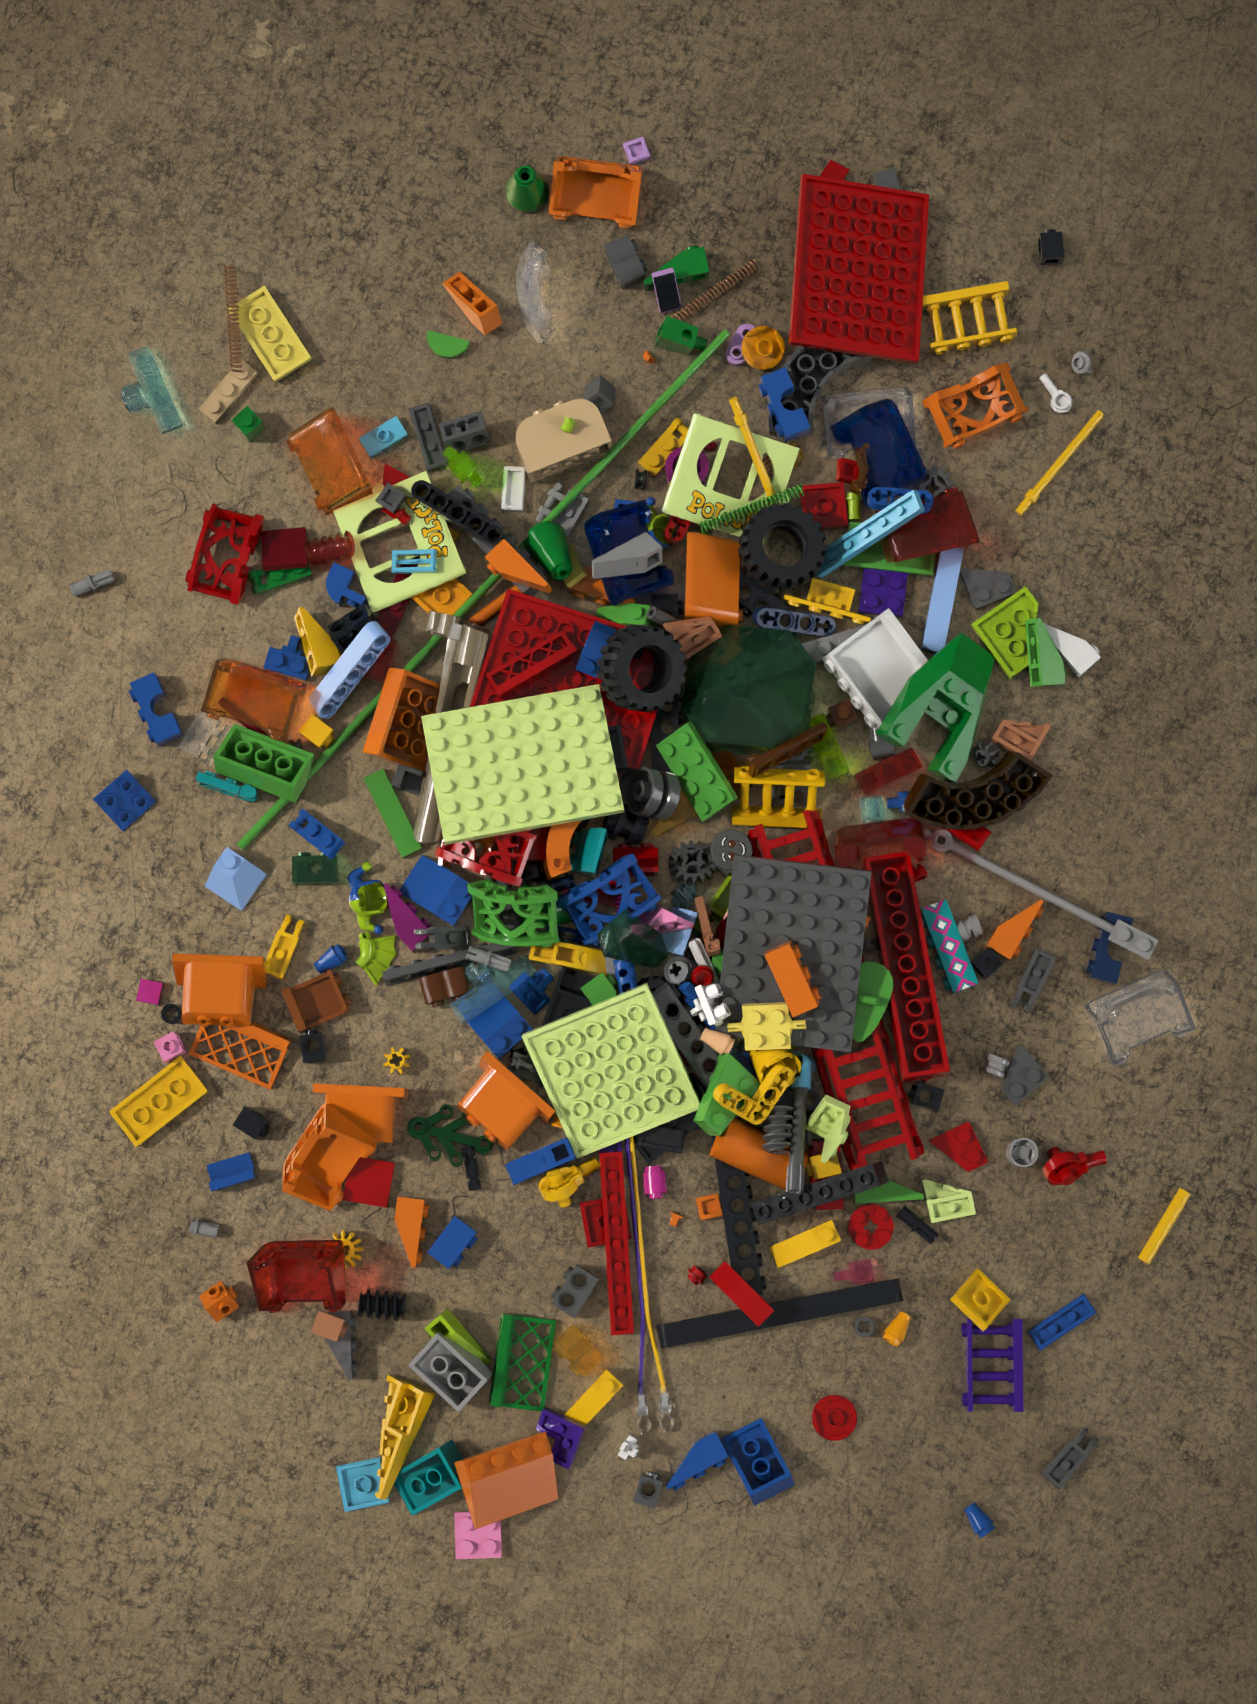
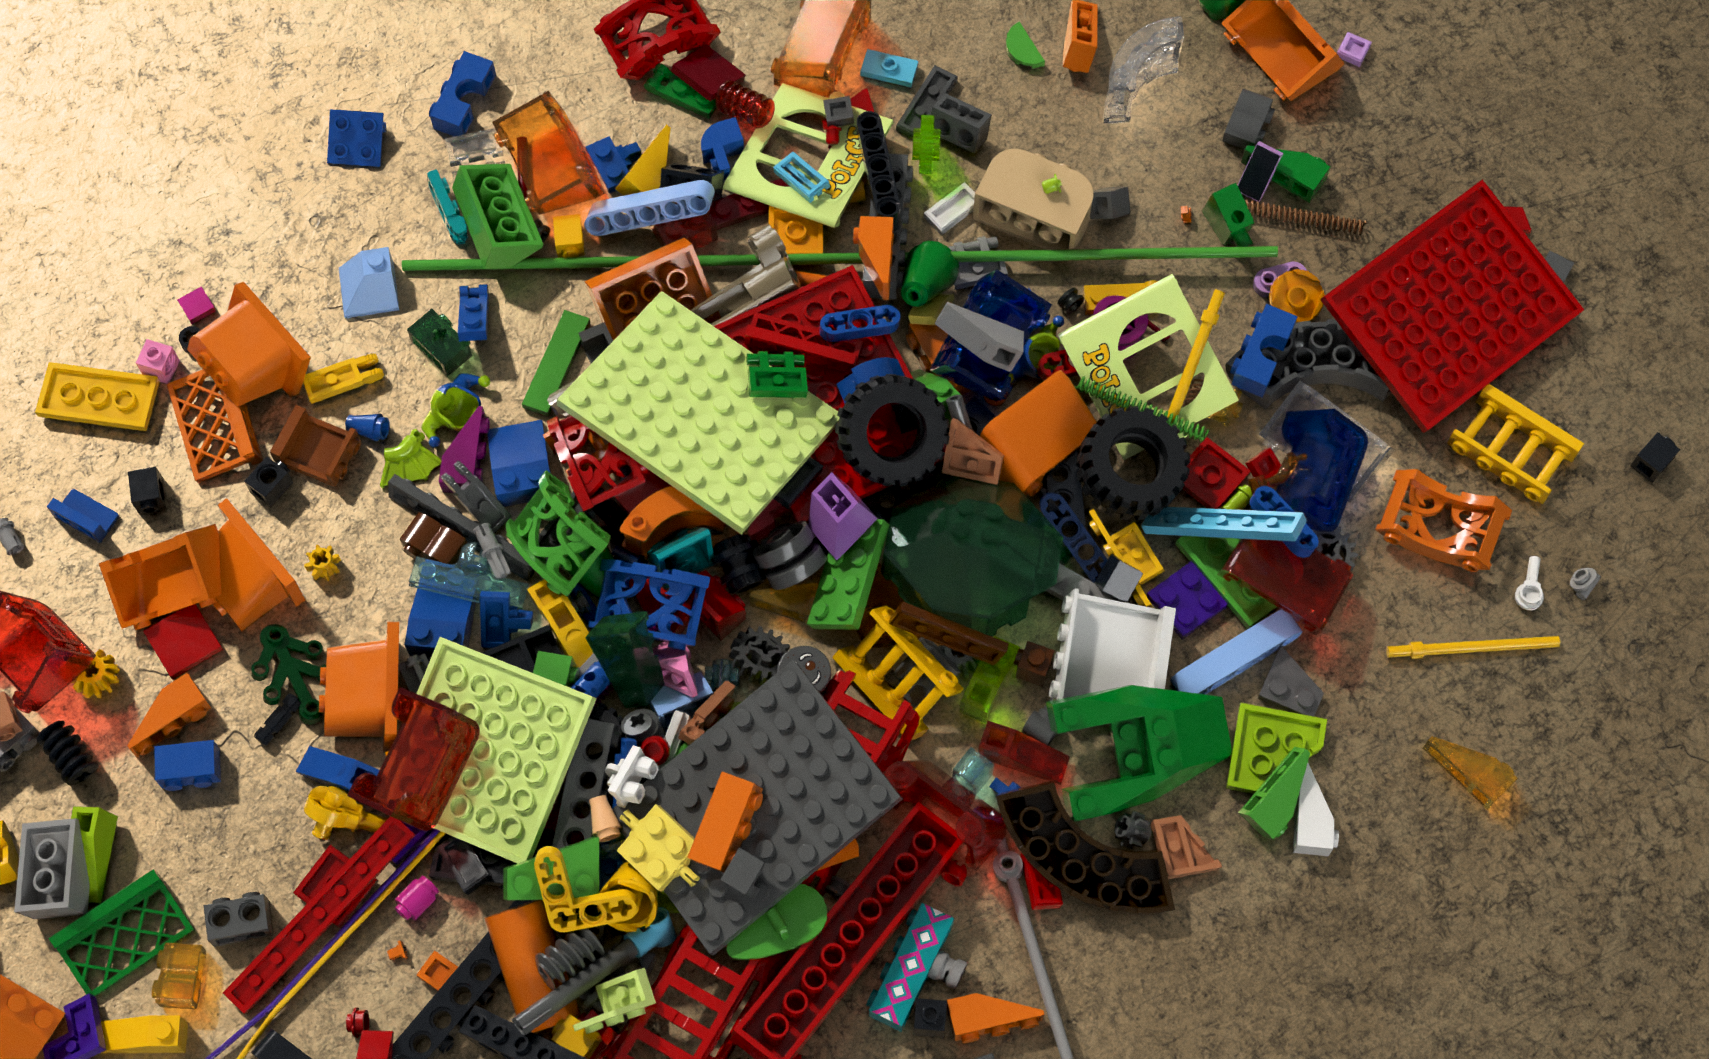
camera: 40 degrees right, 15 degrees down
none -> clear red windscreen [347,687,480,831]
none -> dark grey panel [720,848,765,899]
none -> green plate [746,351,808,398]
none -> medium lavender slope [808,472,878,560]
none -> blue beam [819,305,900,342]
none -> panel [1095,554,1143,603]
none -> clear yellow slope [1422,736,1518,810]

